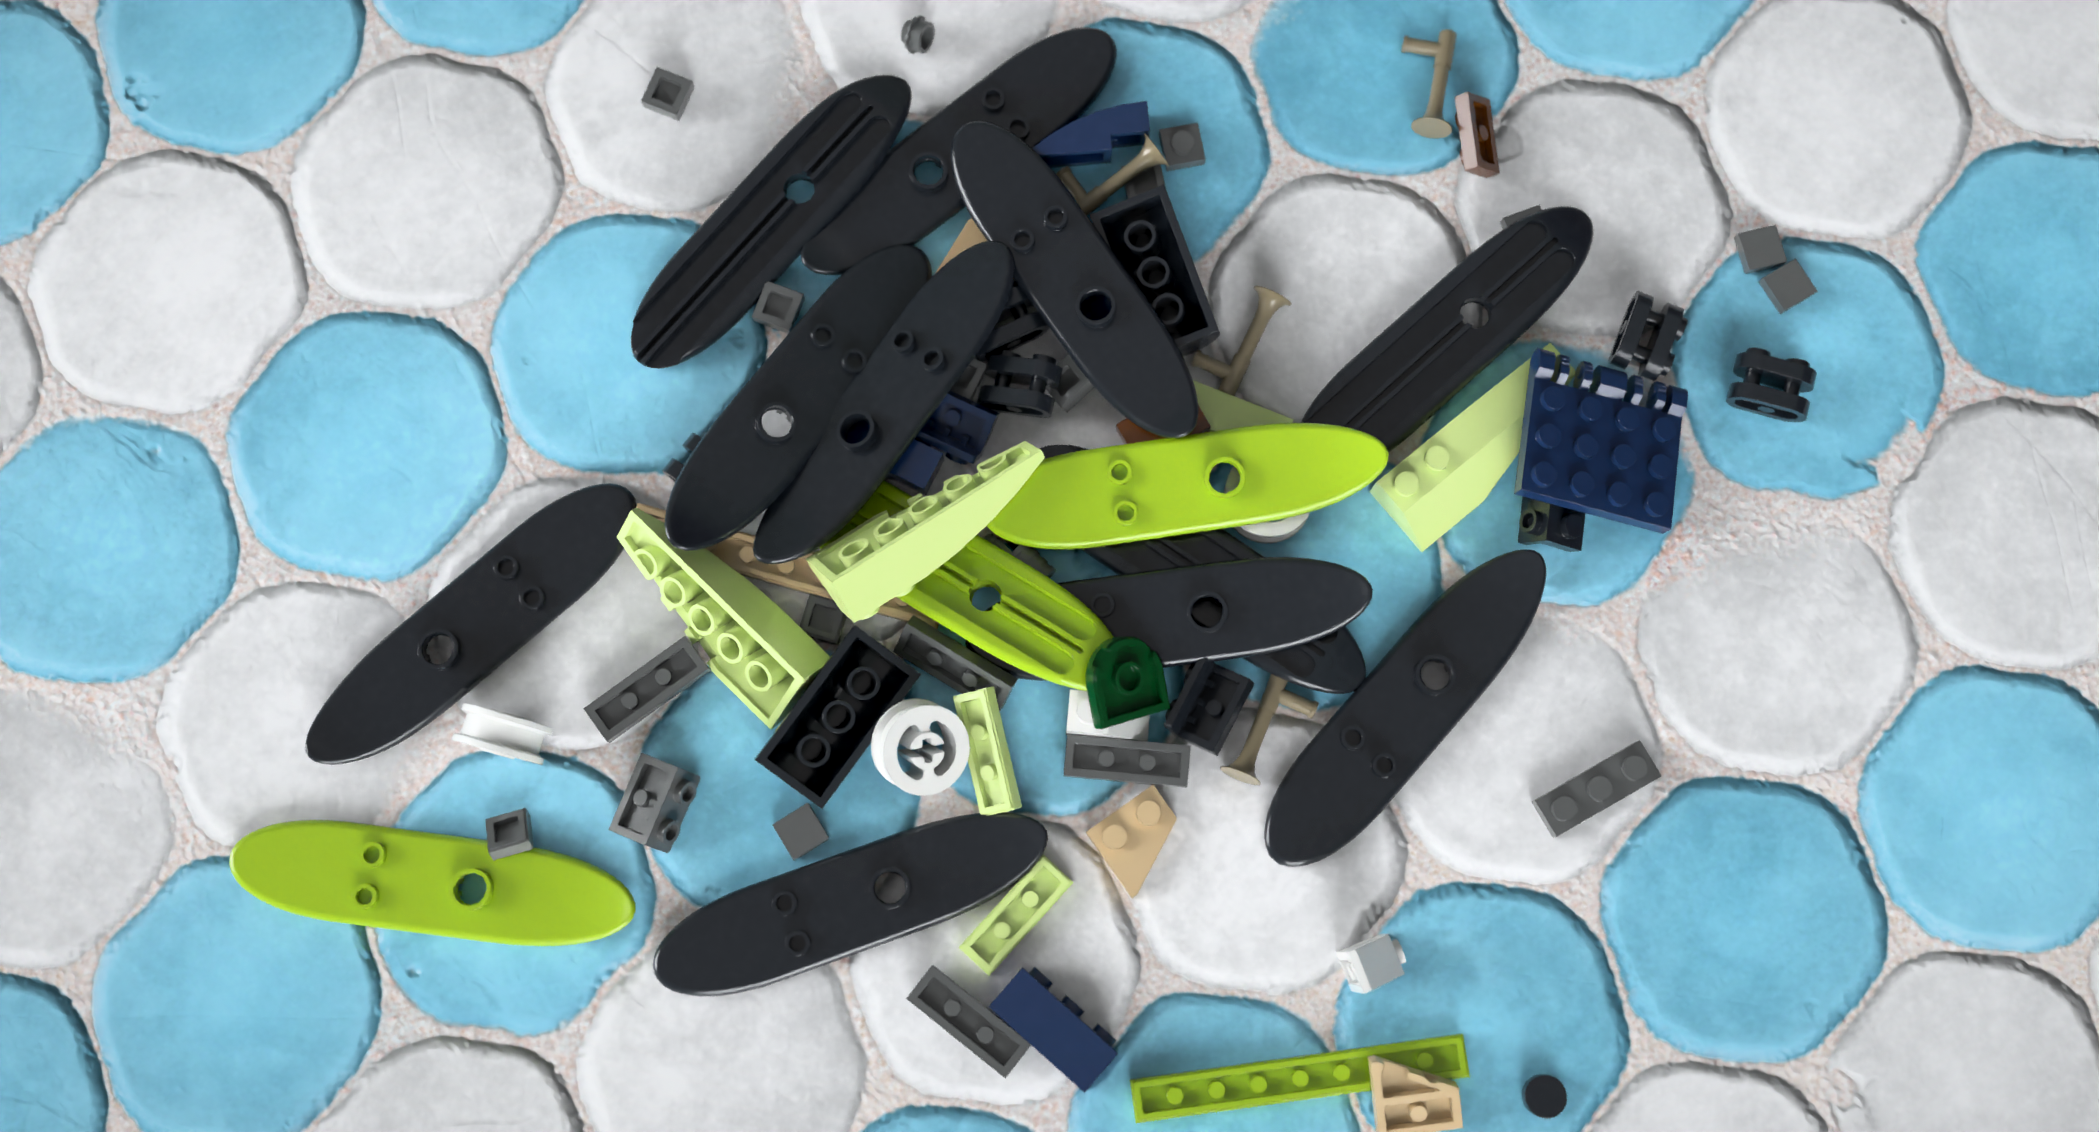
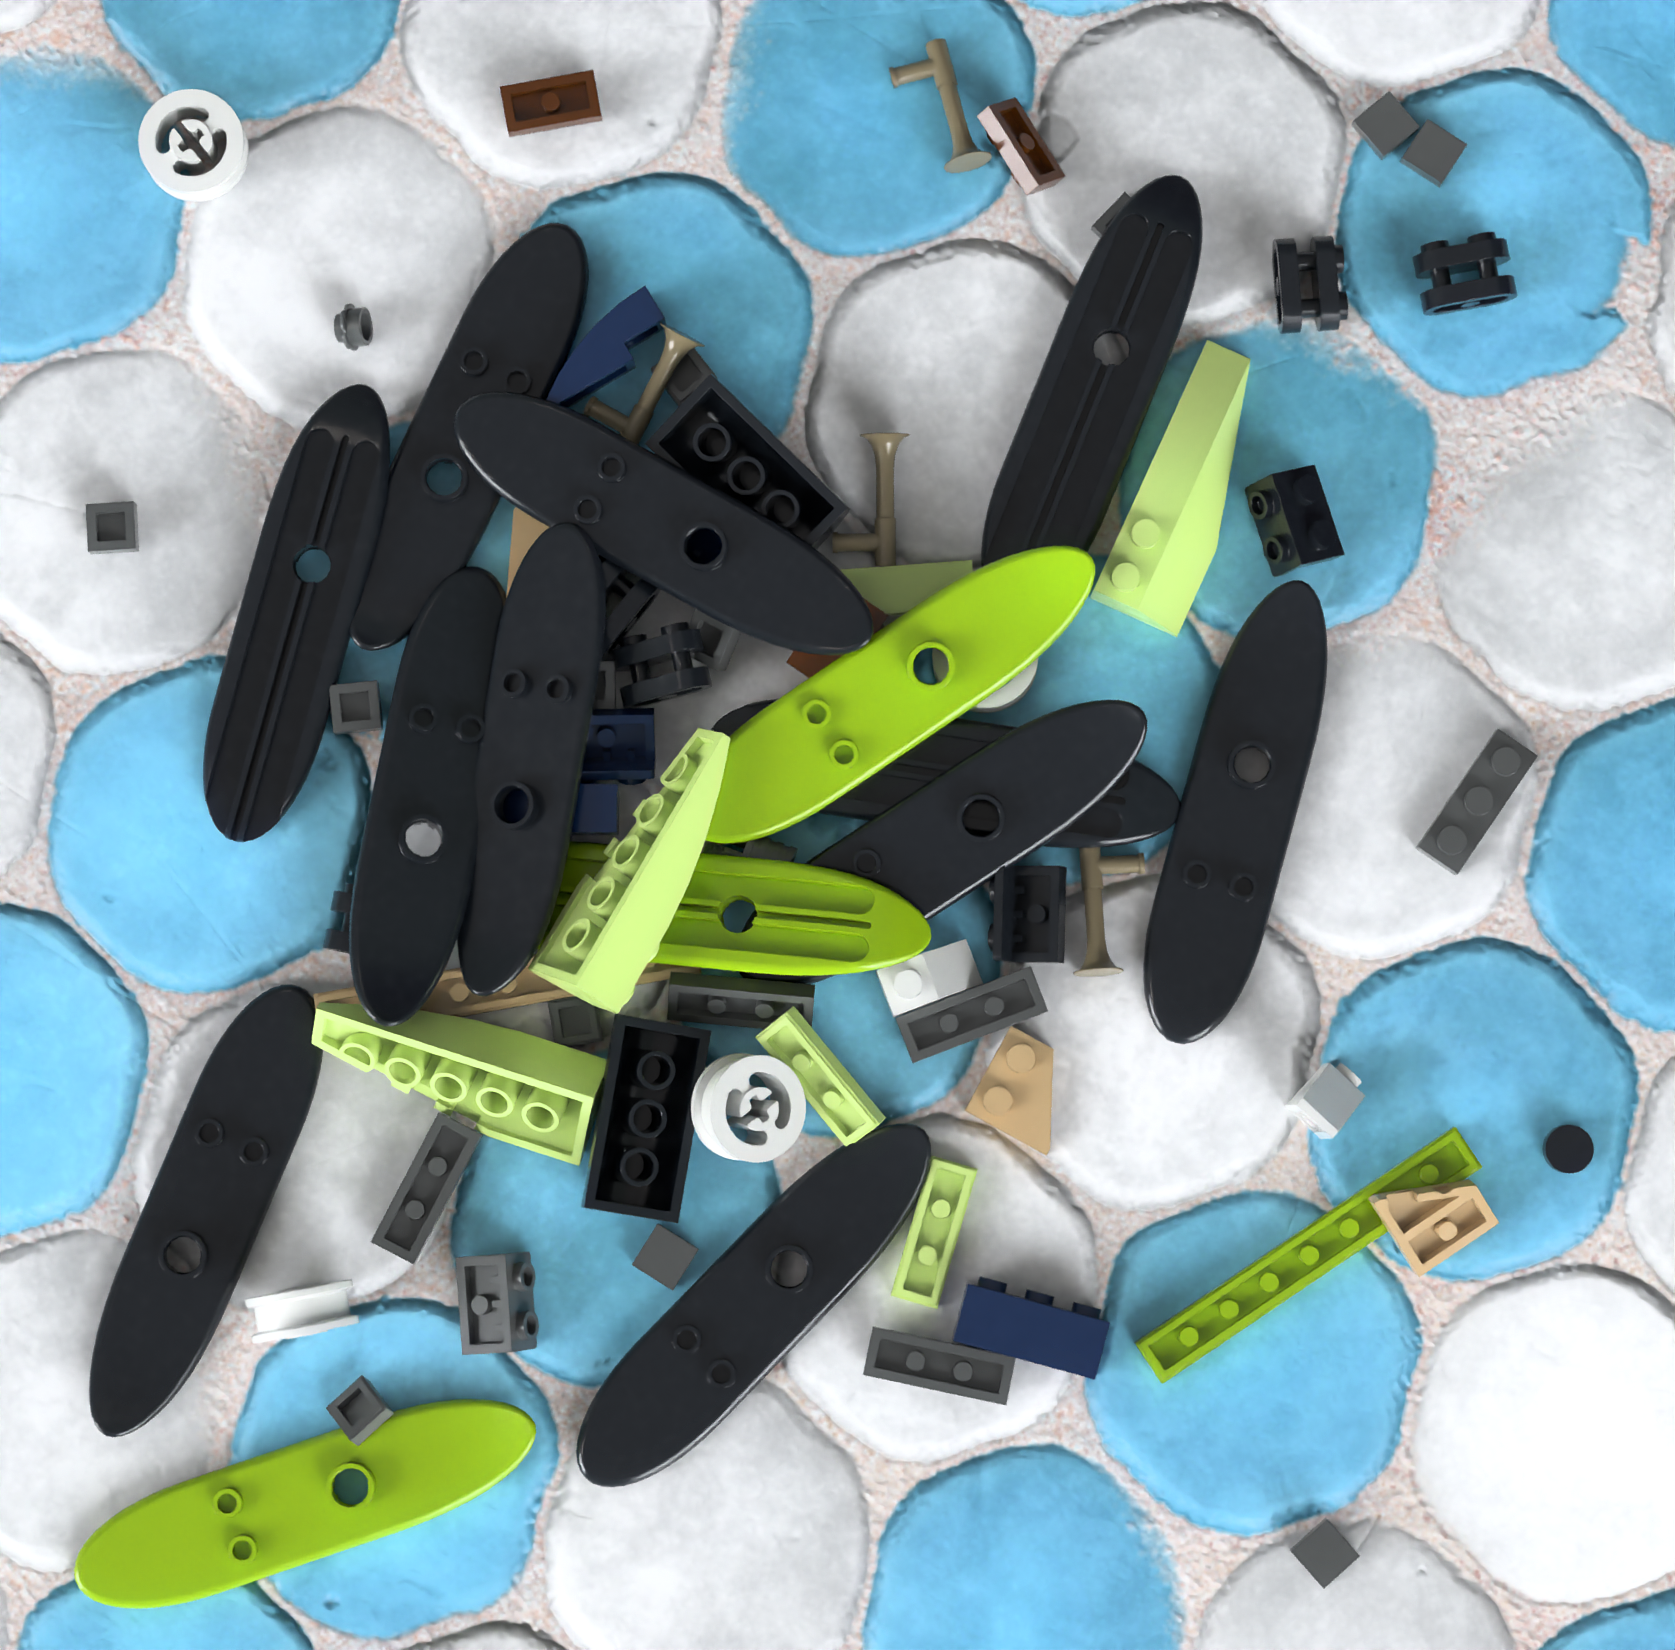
camera: 25 degrees left, 5 degrees up
dark green tile [1086,636,1171,729] -> none
dark grey plate [1159,123,1206,172] -> none
dark blue hinge [1514,348,1688,534] -> none

